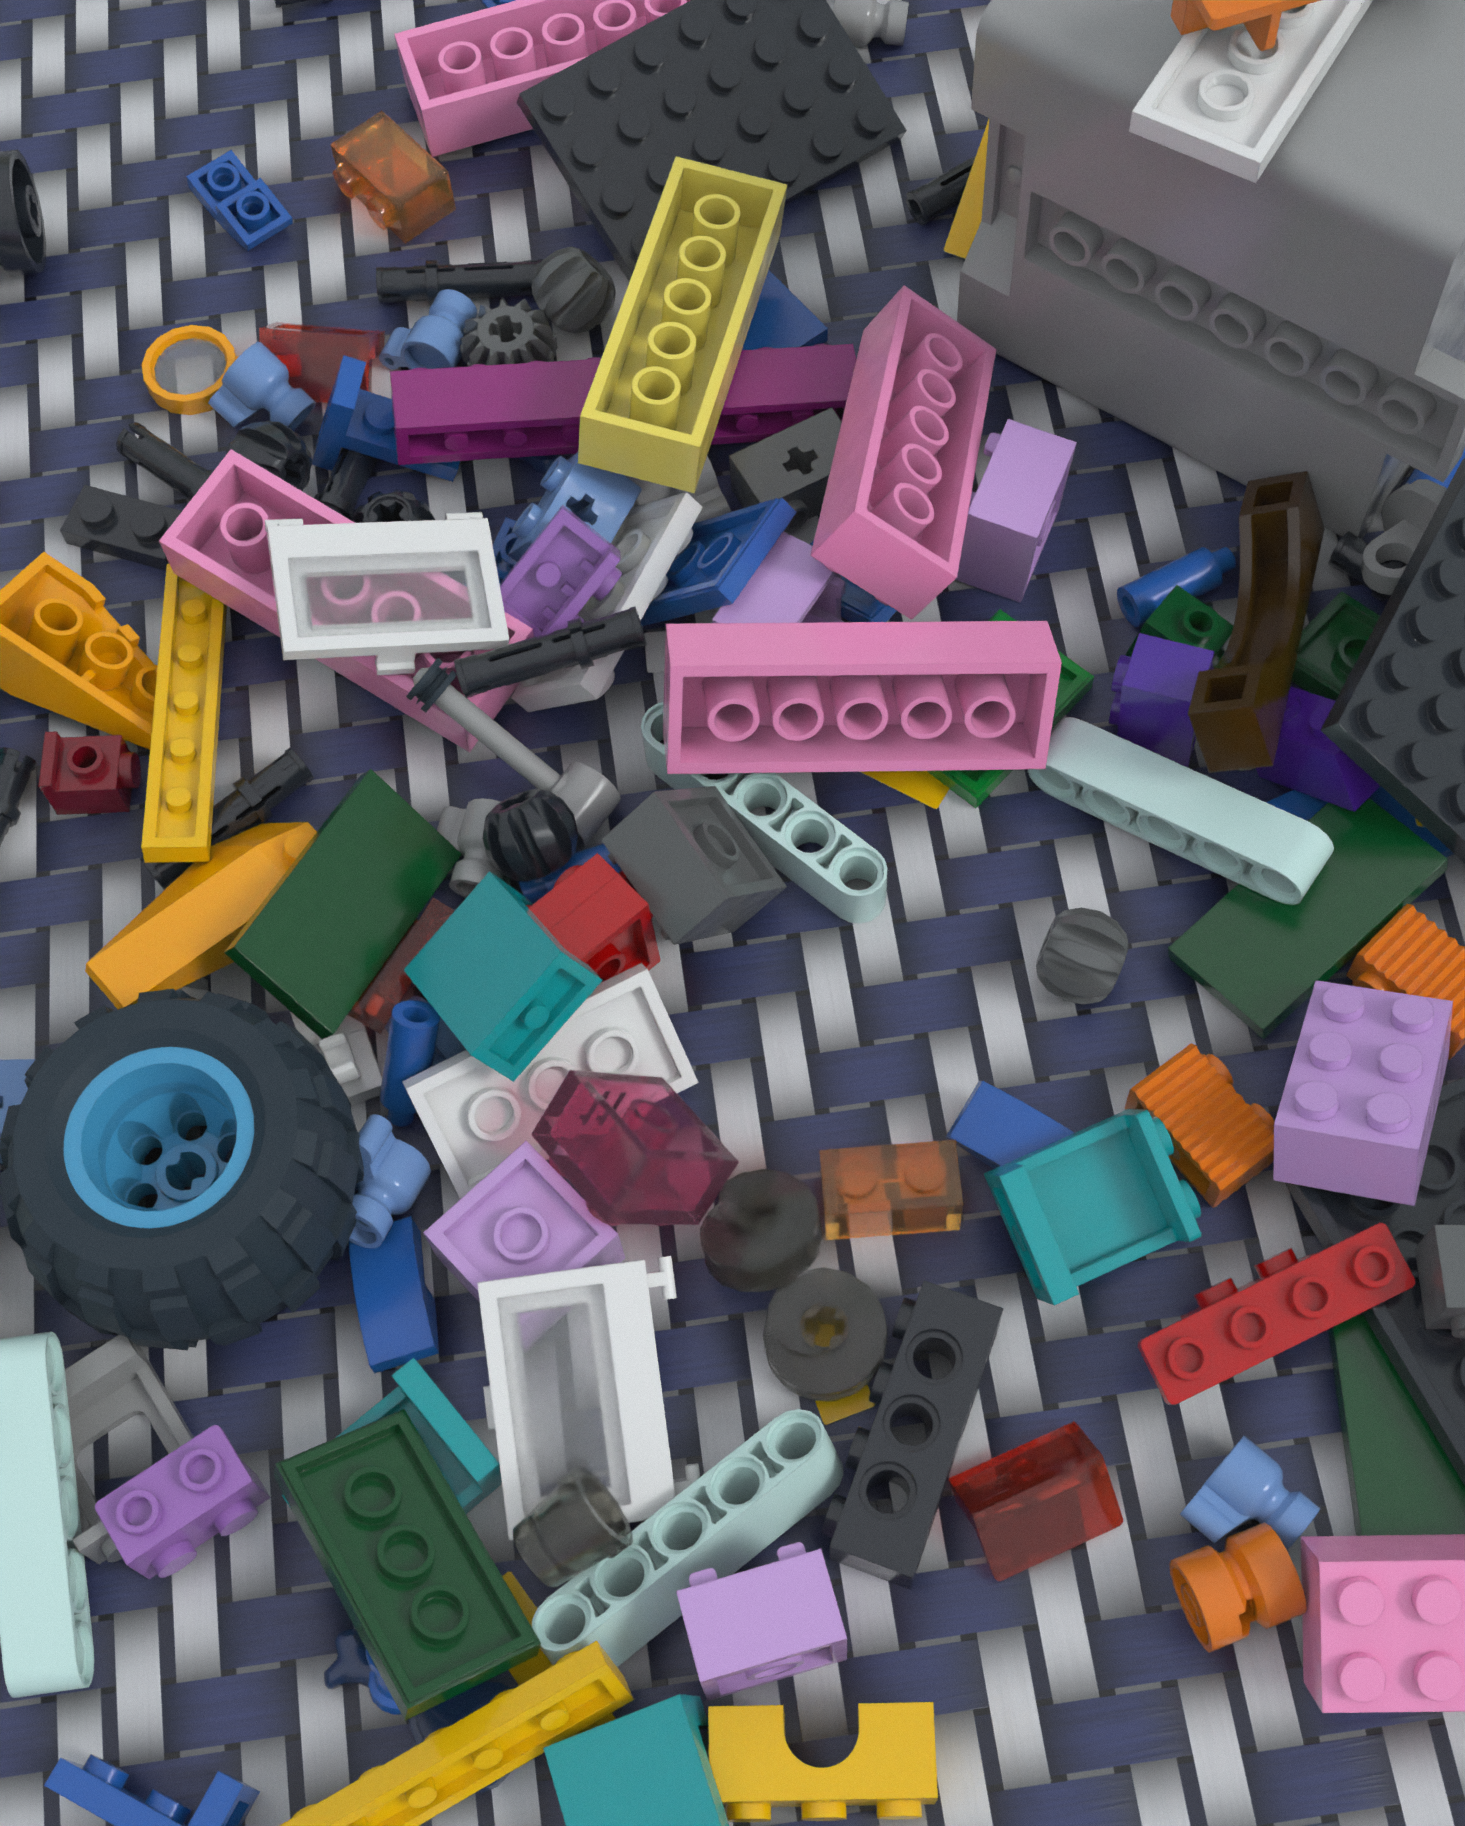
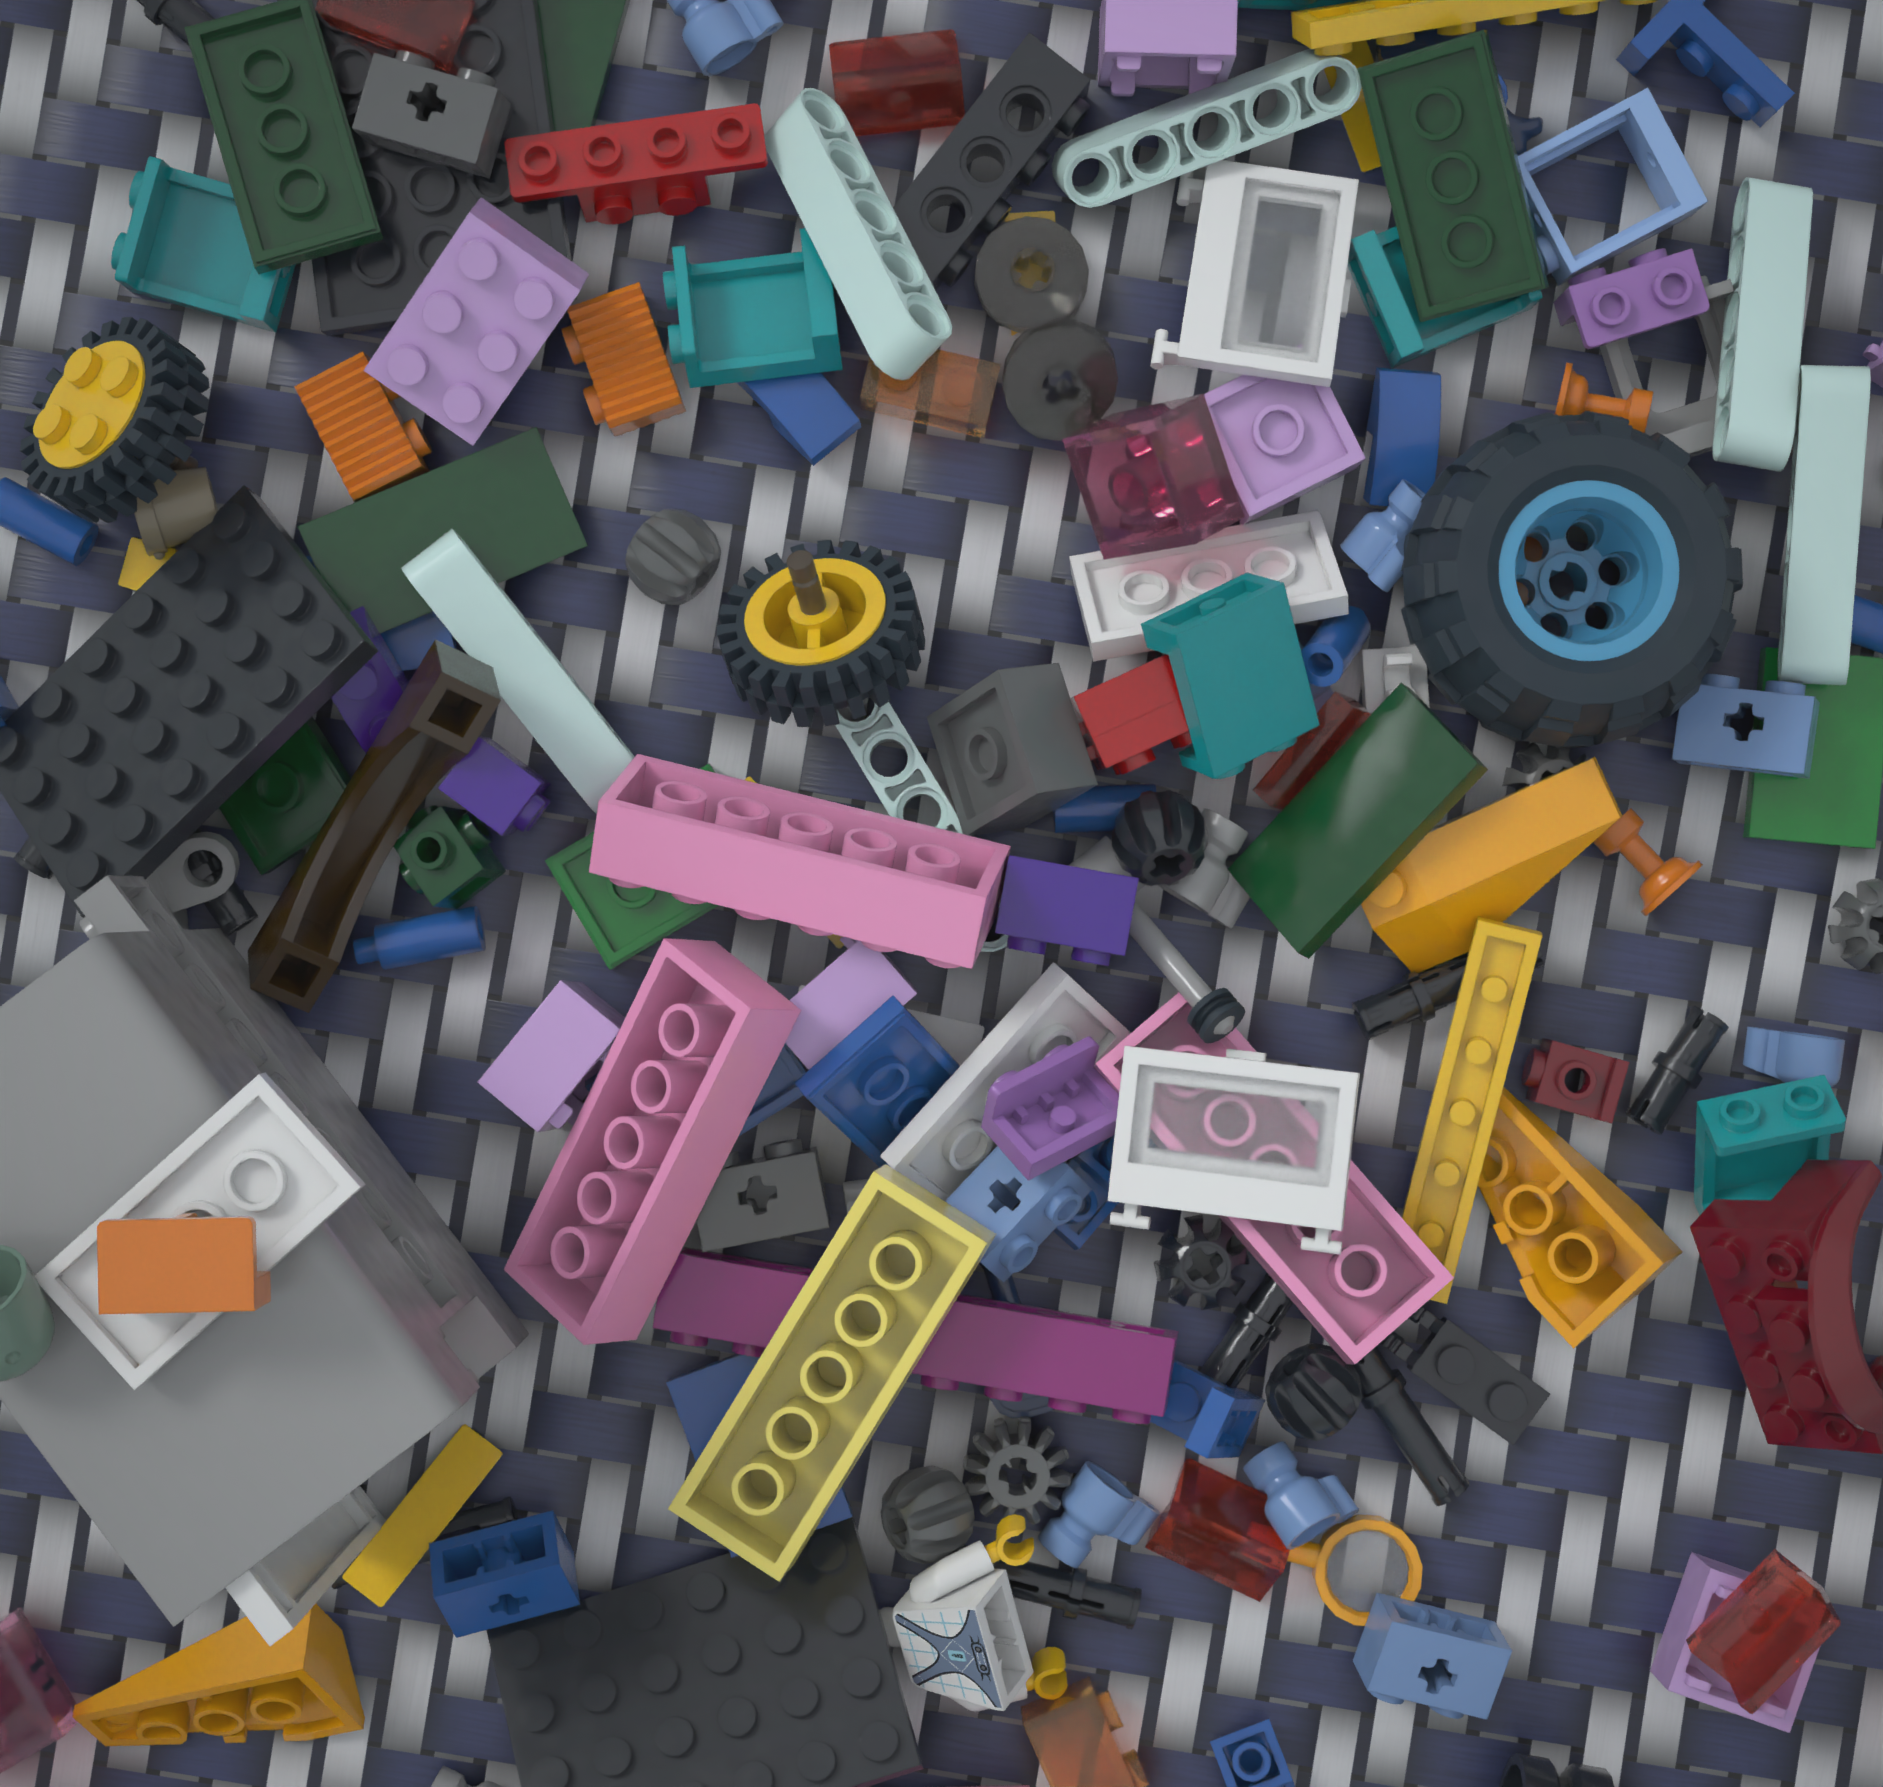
camera: 170 degrees left, 25 degrees up
black pin [454,606,647,698] -> none
clear smoke piece [513,1466,633,1588] -> none
none -> blue brick [429,1510,580,1638]
none -> wheel [716,540,925,728]
none -> light aqua beam [765,88,952,380]
none -> white torso [880,1514,1068,1712]
none -> dark purple brick [995,855,1139,966]
none -> medium blue brick [1353,1593,1512,1720]
none -> light blue window [1518,88,1708,286]
none -> orange piece [1555,362,1653,433]
none -> orange piece [1593,808,1703,916]

